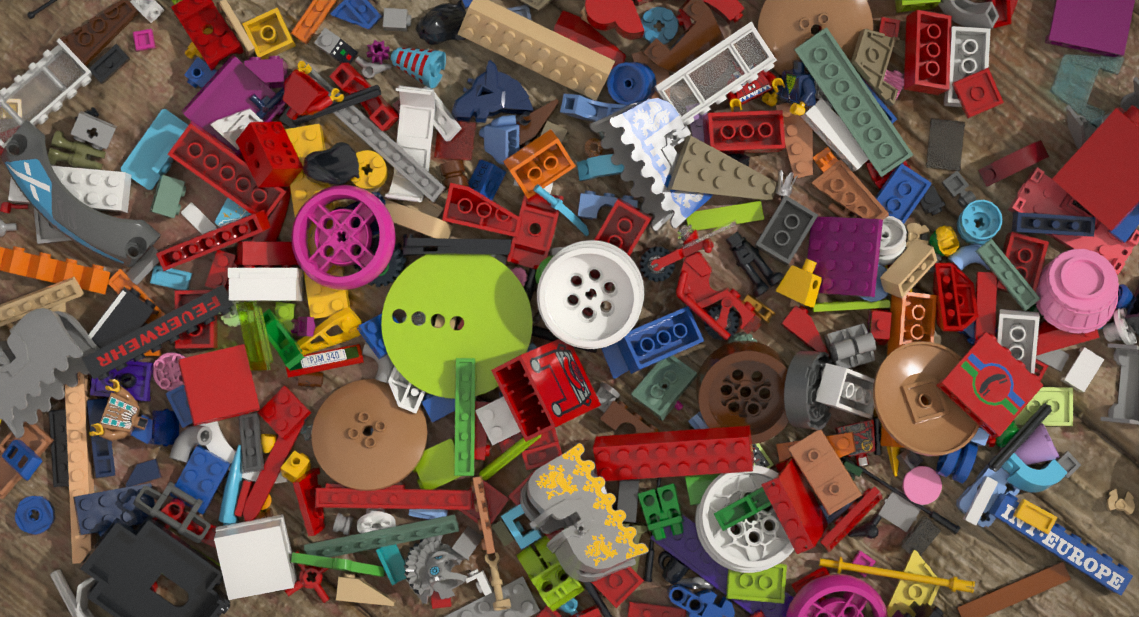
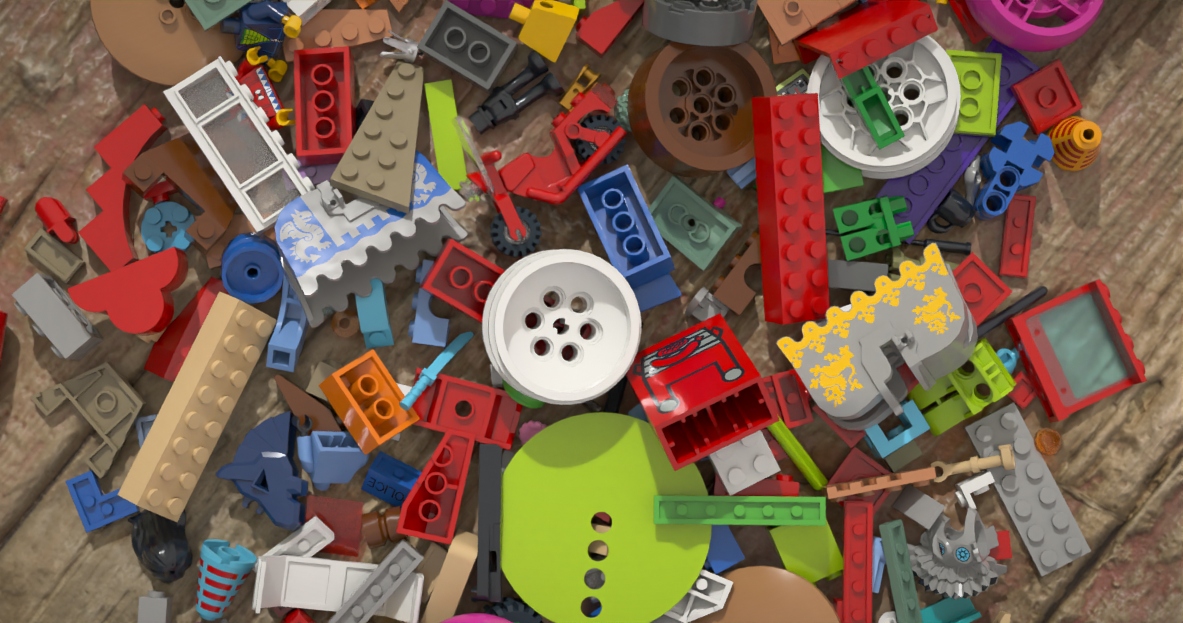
camera: 90 degrees left, 0 degrees up
black axle [523,268,537,302] -> none

